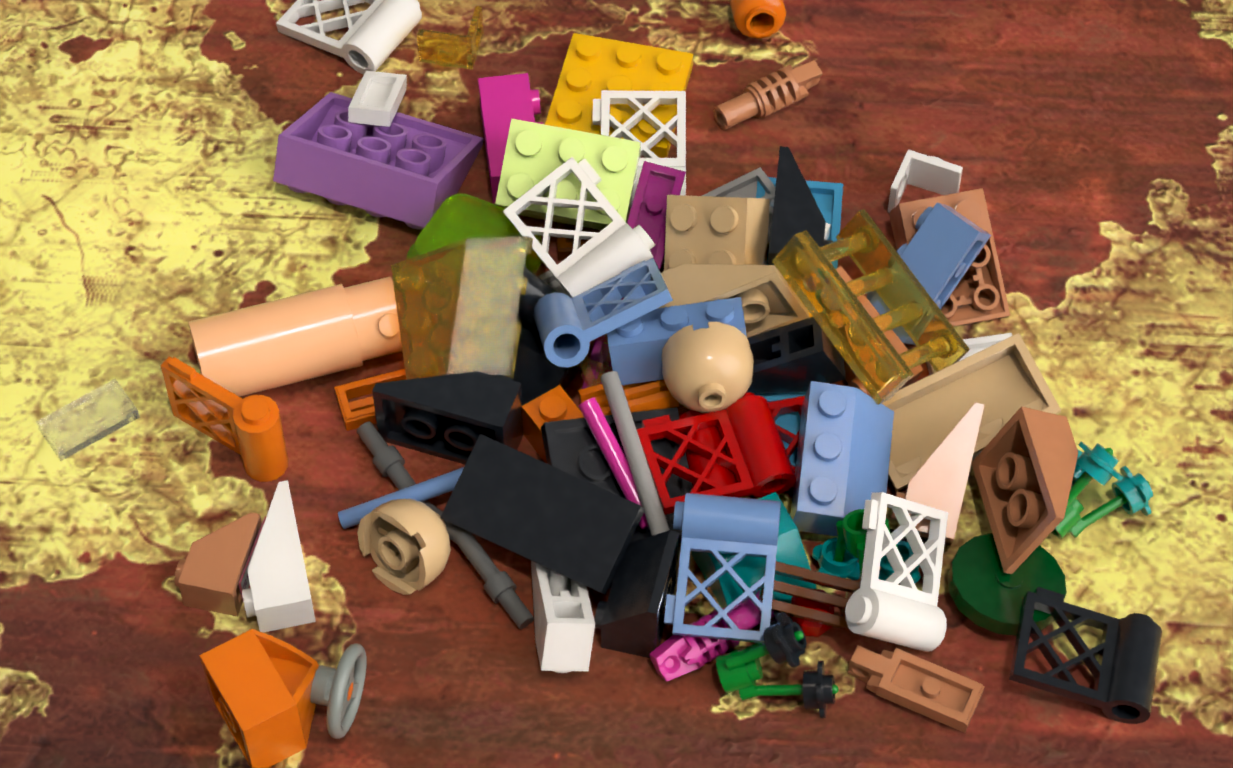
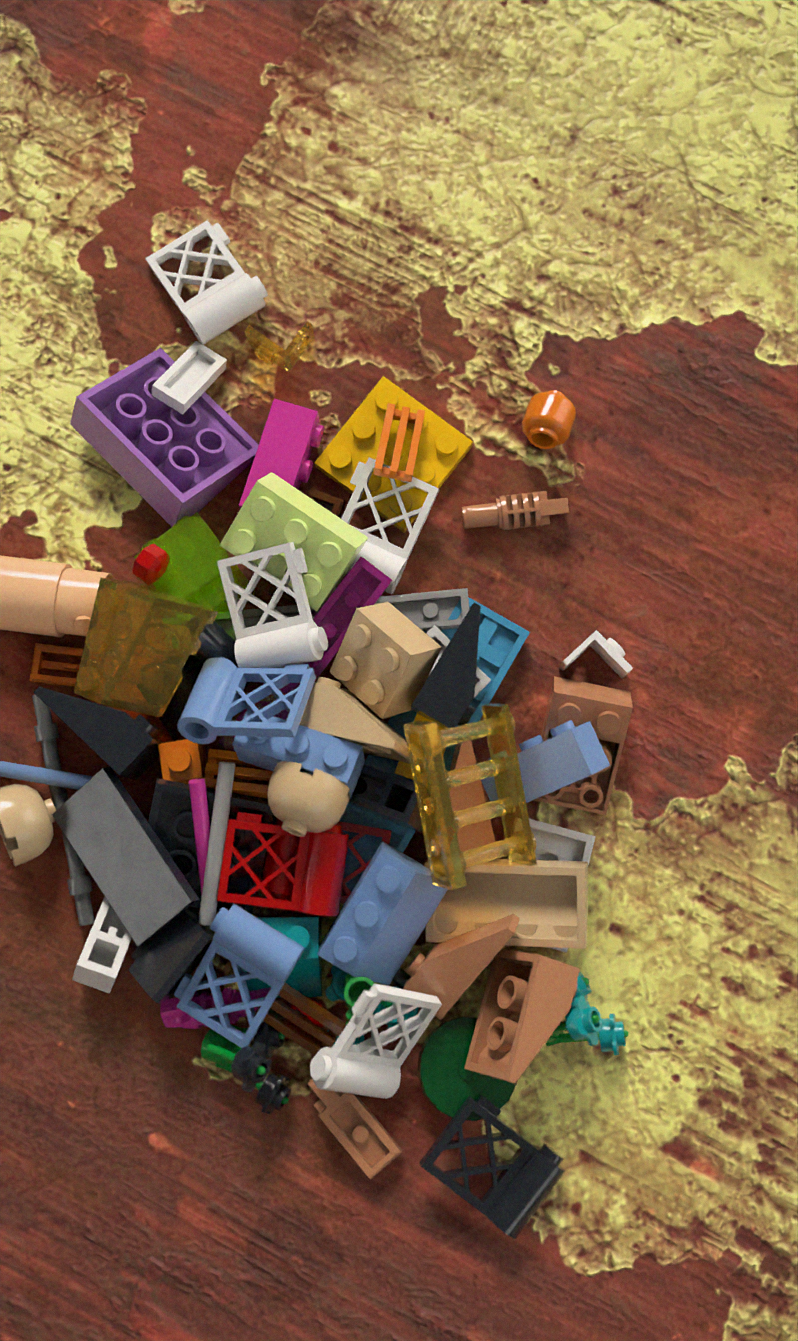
camera: 30 degrees right, 25 degrees up
none -> red tile [132,544,170,586]
none -> orange tile [373,403,425,482]

